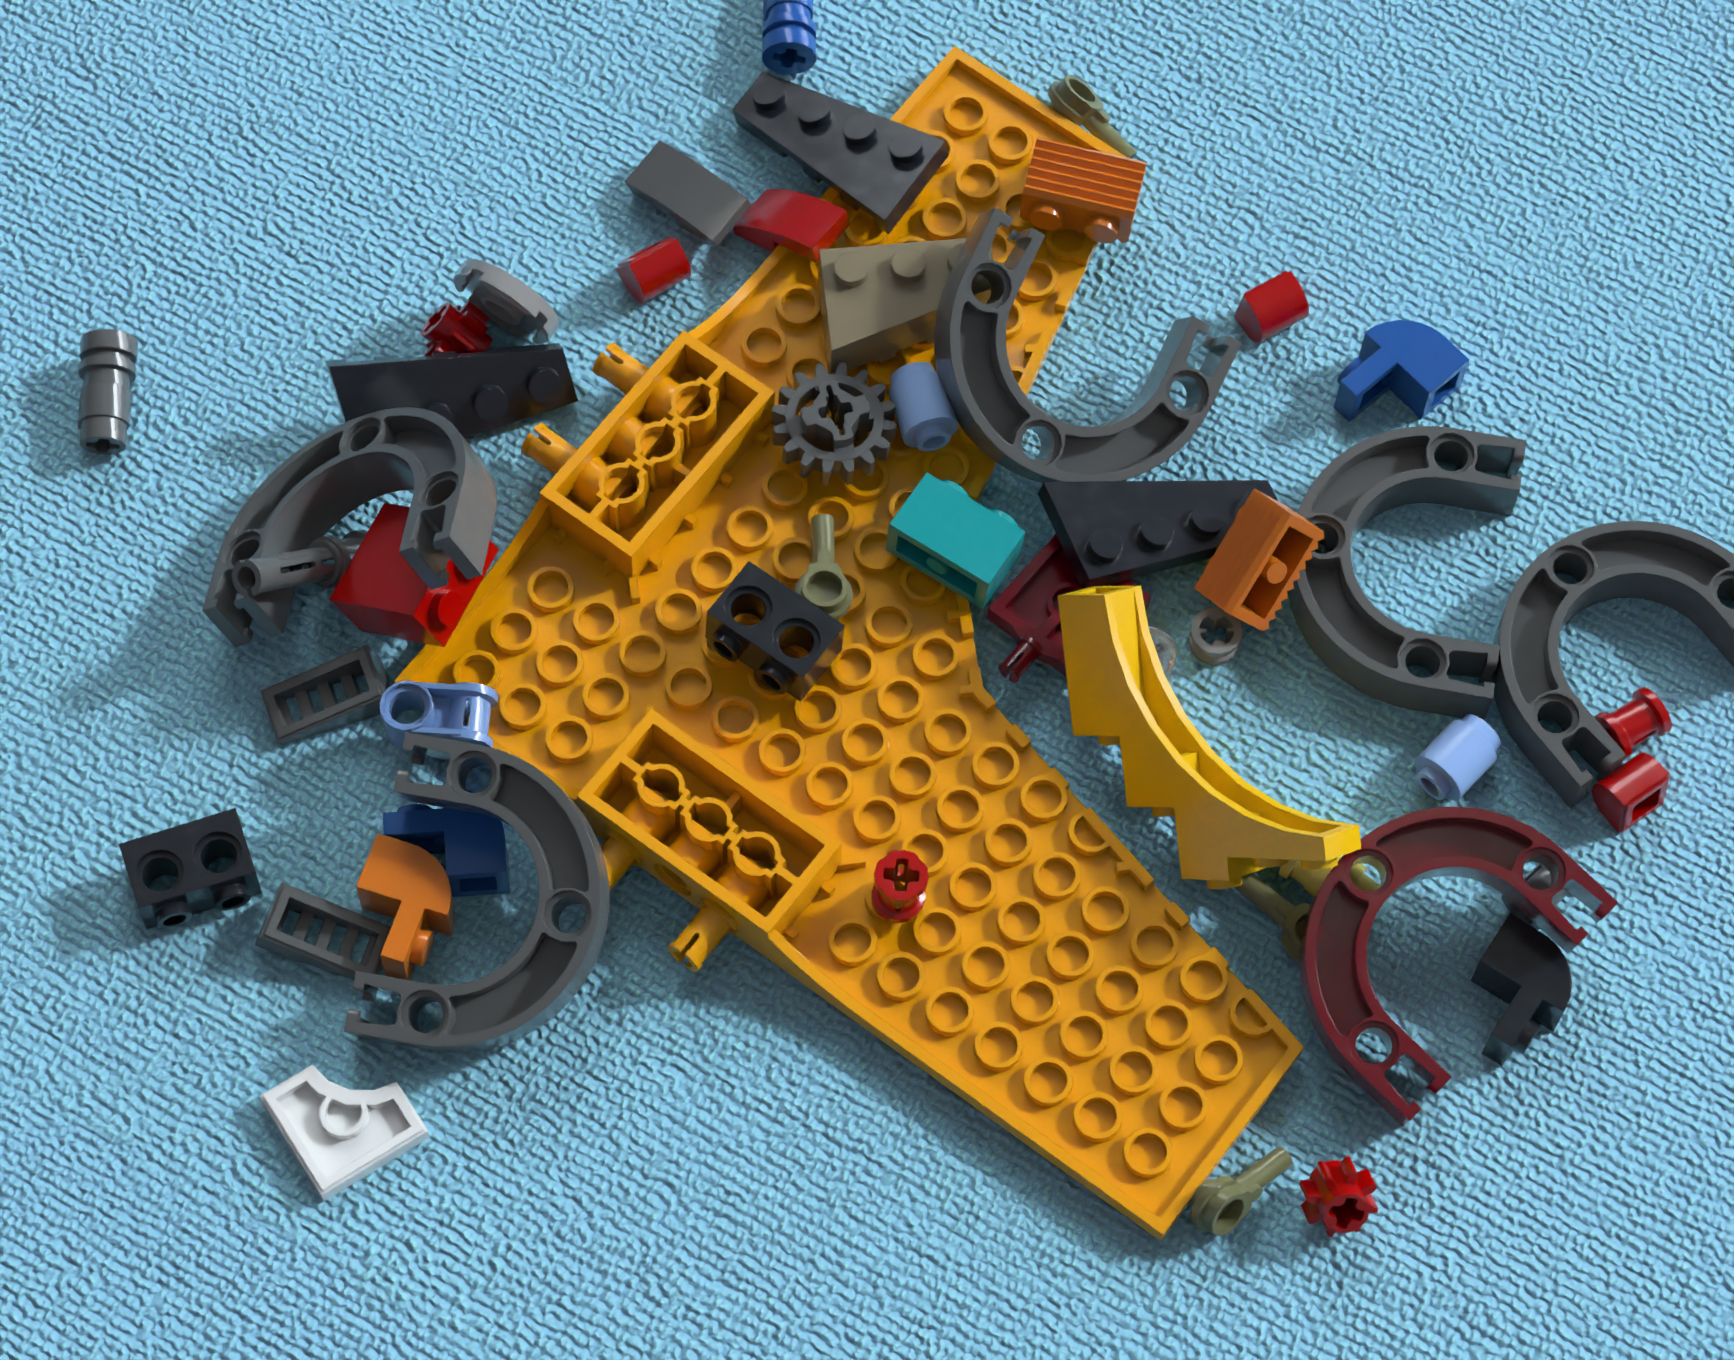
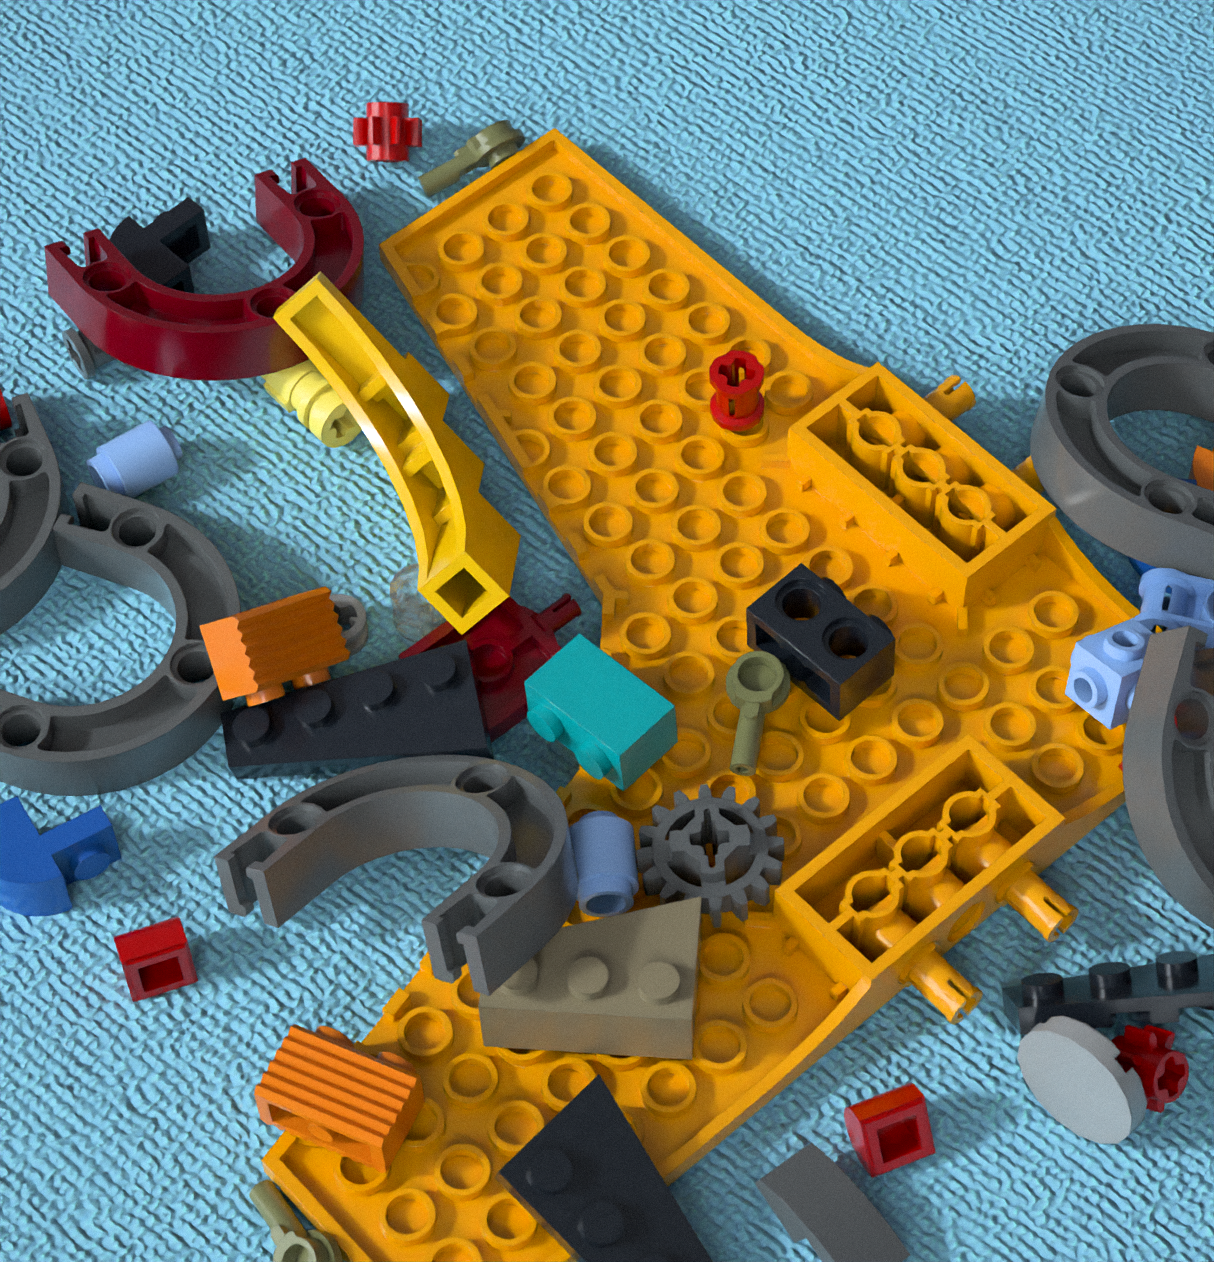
camera: 165 degrees left, 10 degrees down
red slope [733,189,850,263] -> none
none -> light blue brick [1065,618,1154,730]

